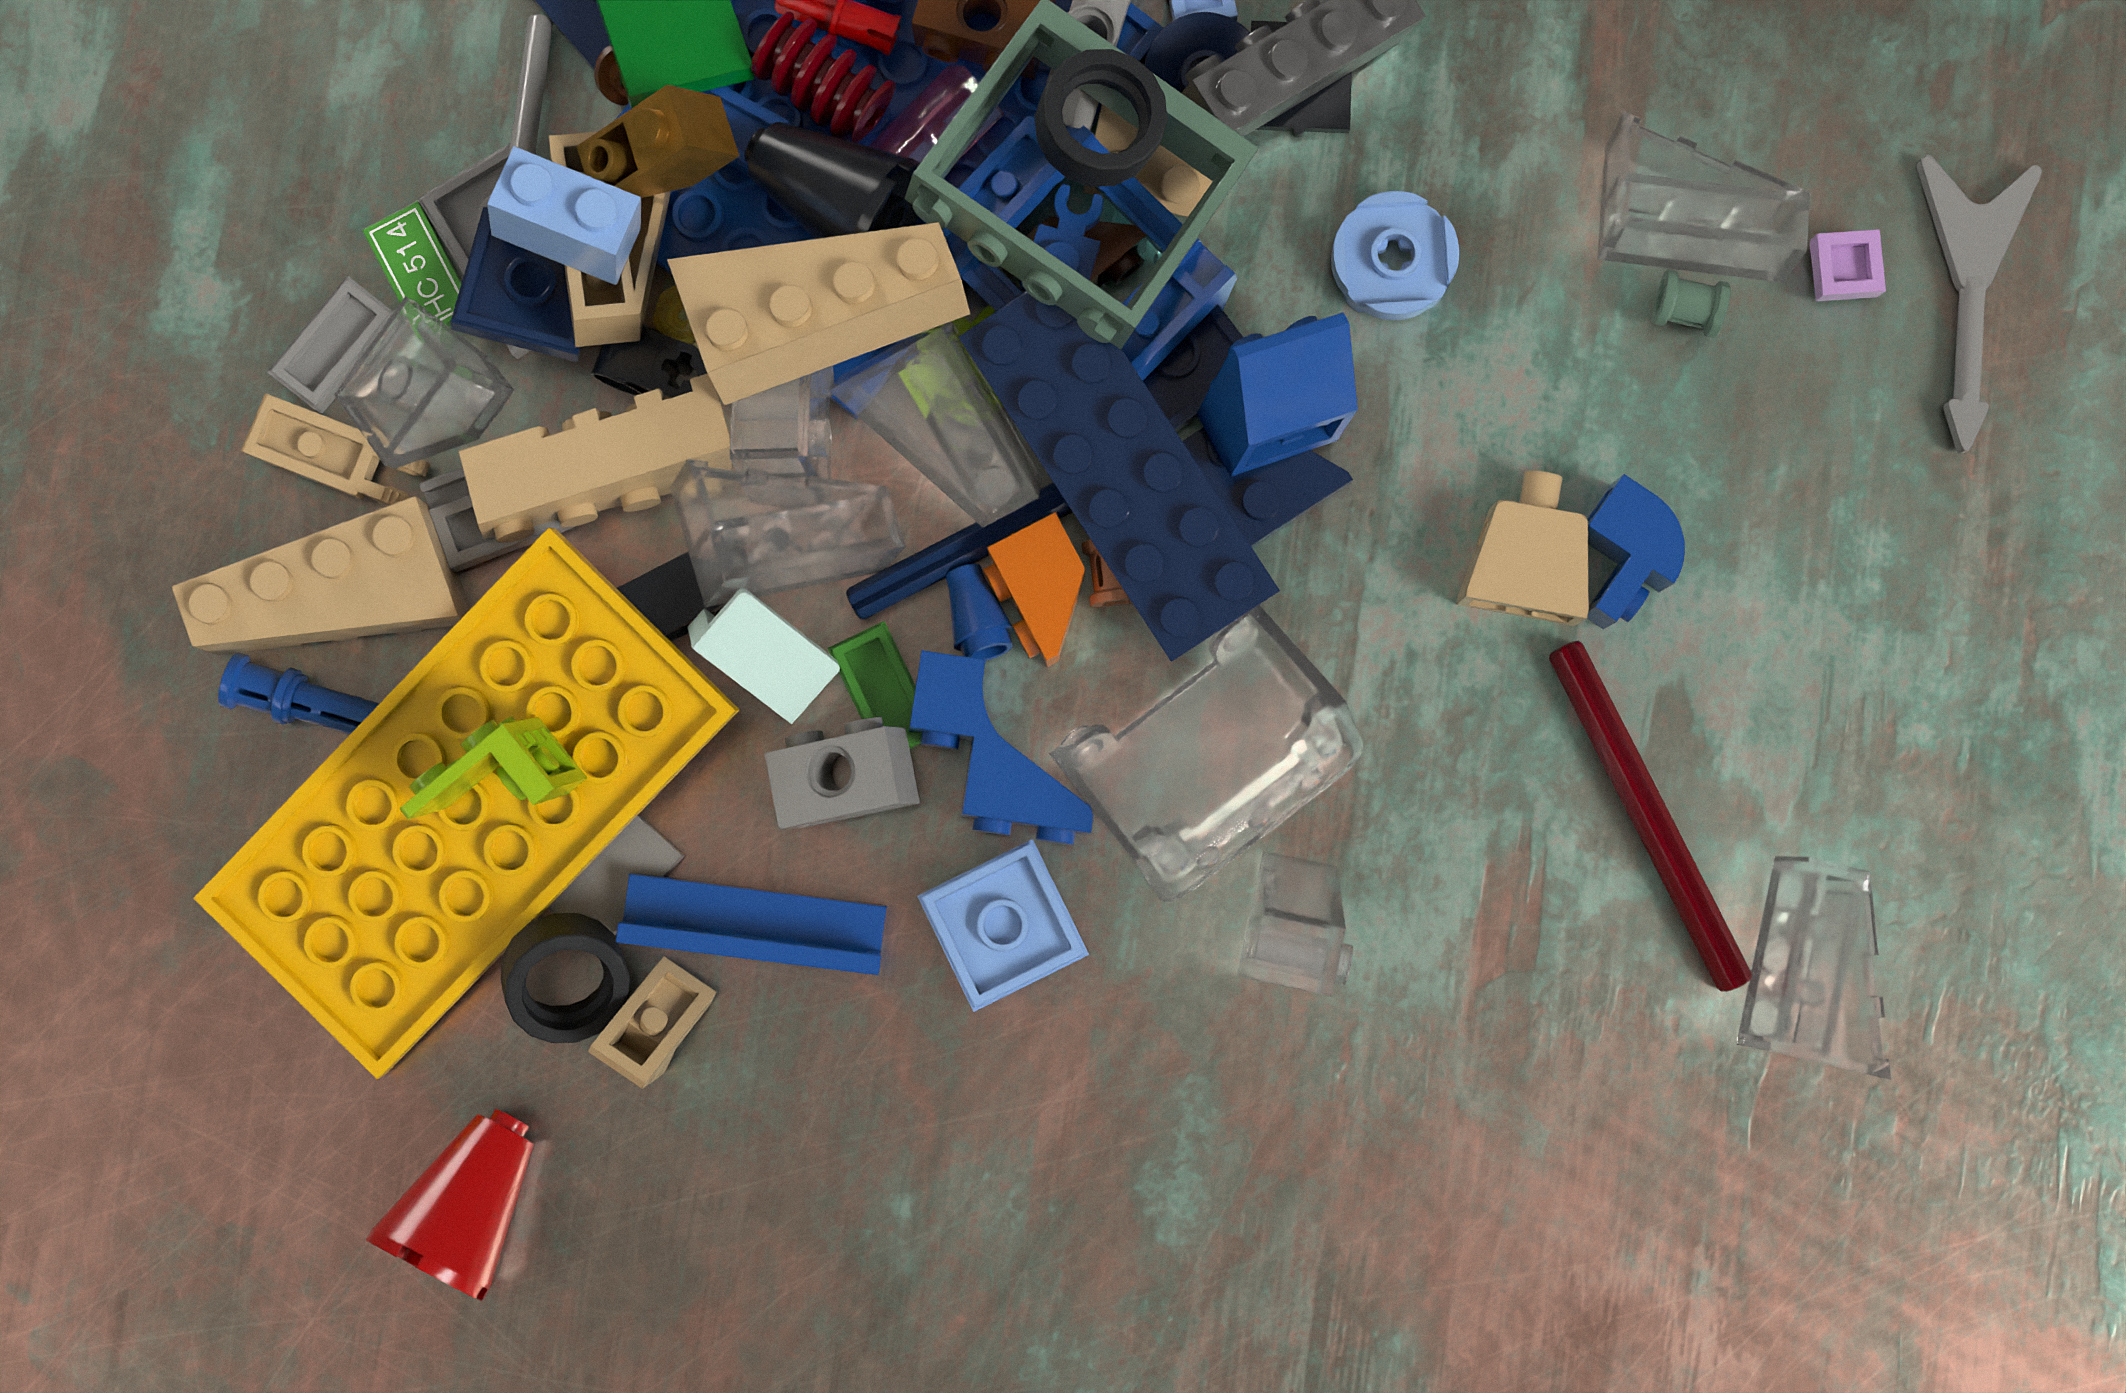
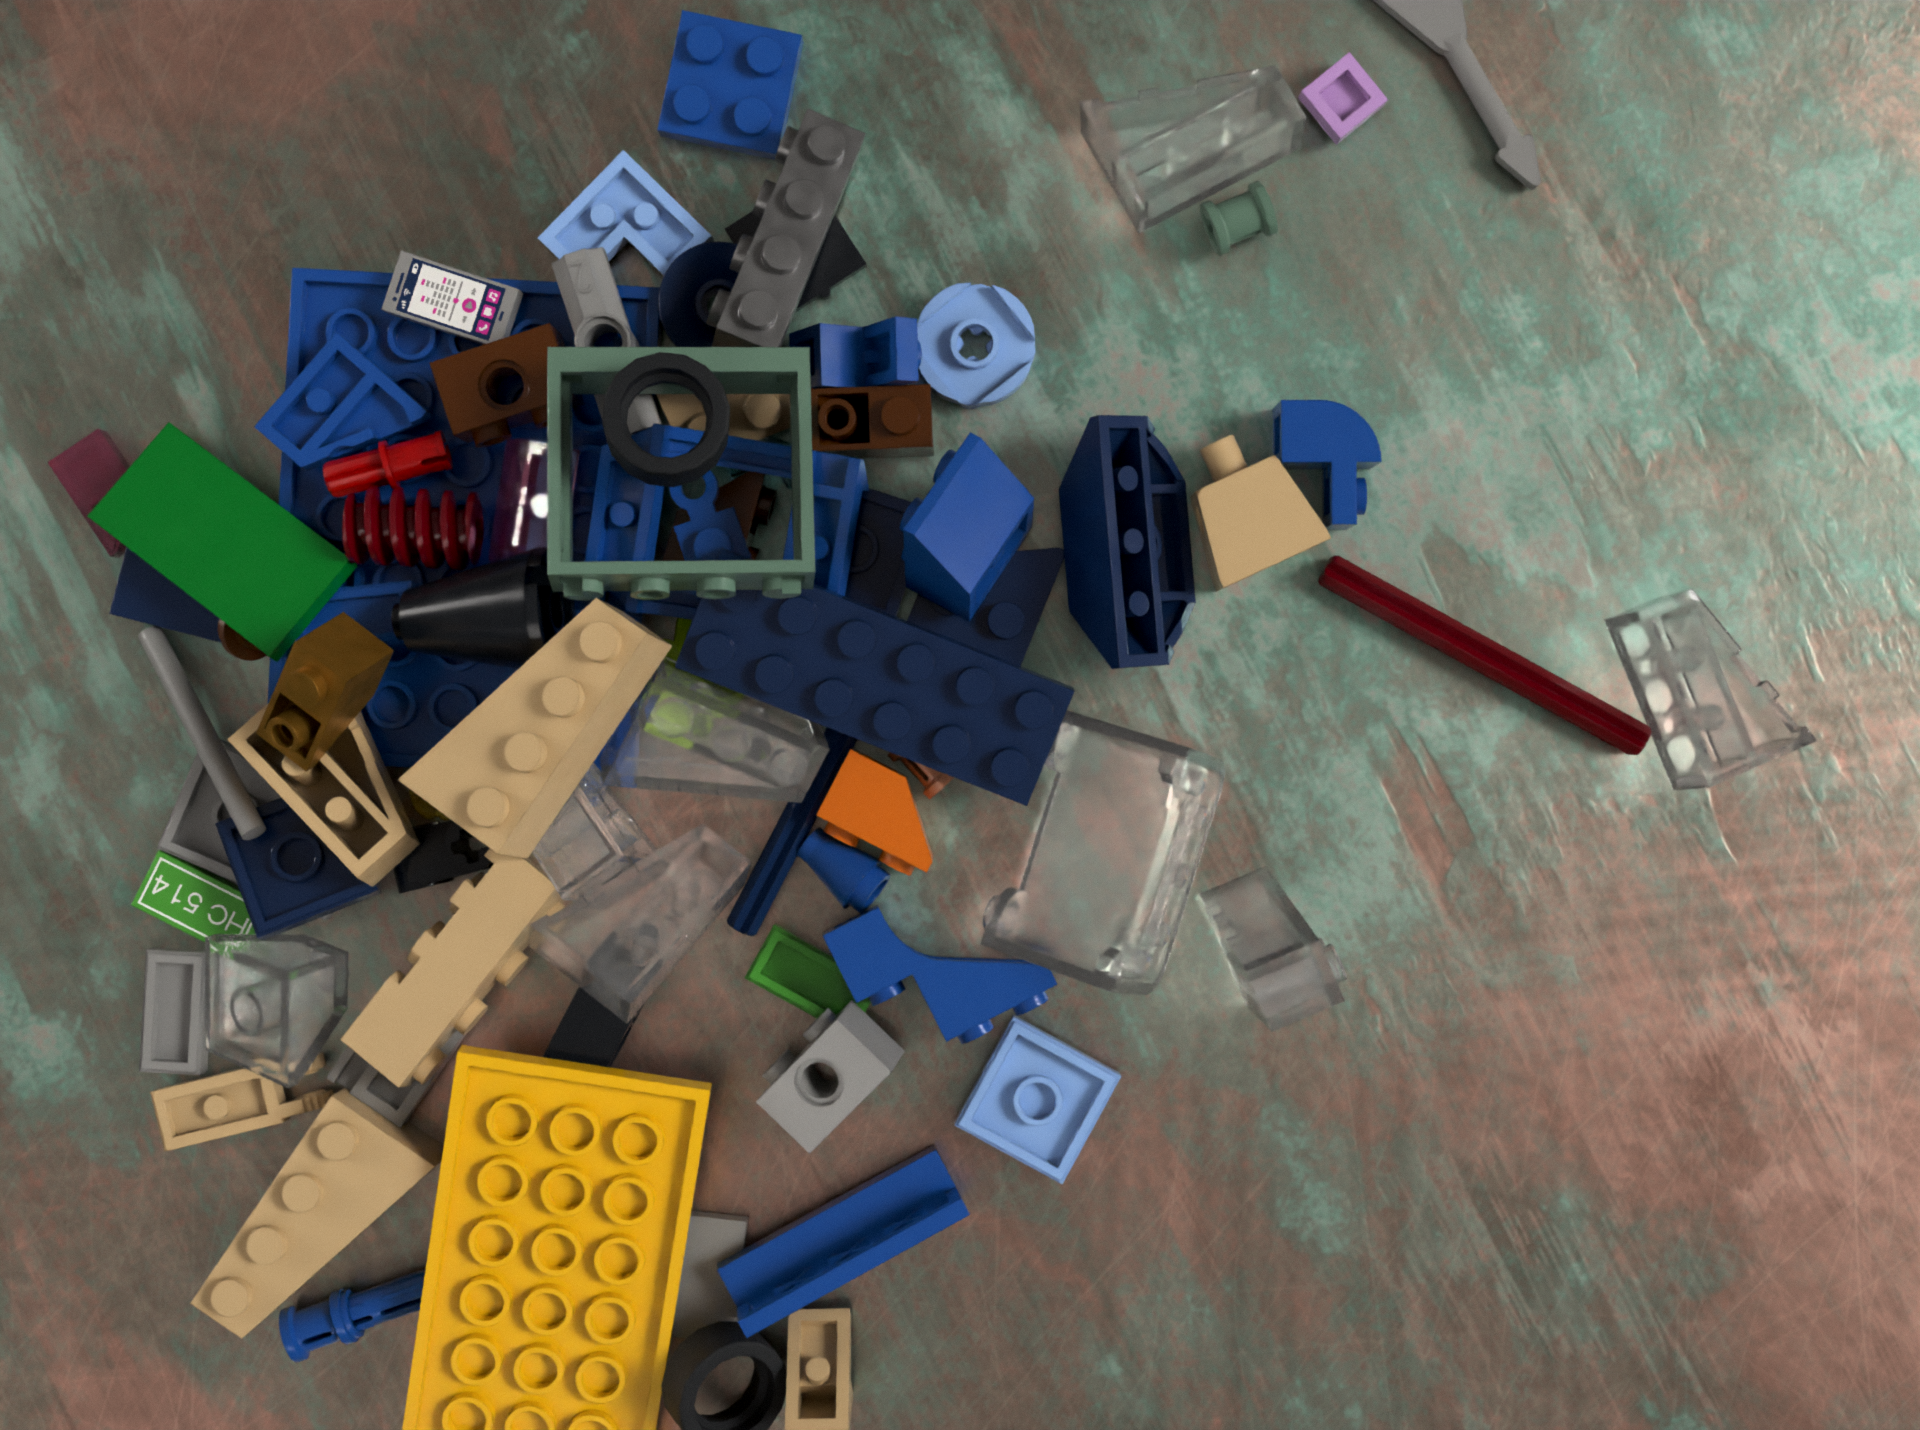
camera: 40 degrees left, 5 degrees up
lime bracket [400,716,587,820] -> none
light blue brick [487,146,641,285] -> none
light aqua panel [688,588,840,724] -> none
none -> blue brick [789,316,922,389]
none -> reddish brown slope [811,384,934,458]
none -> dark blue wedge [1059,415,1196,669]

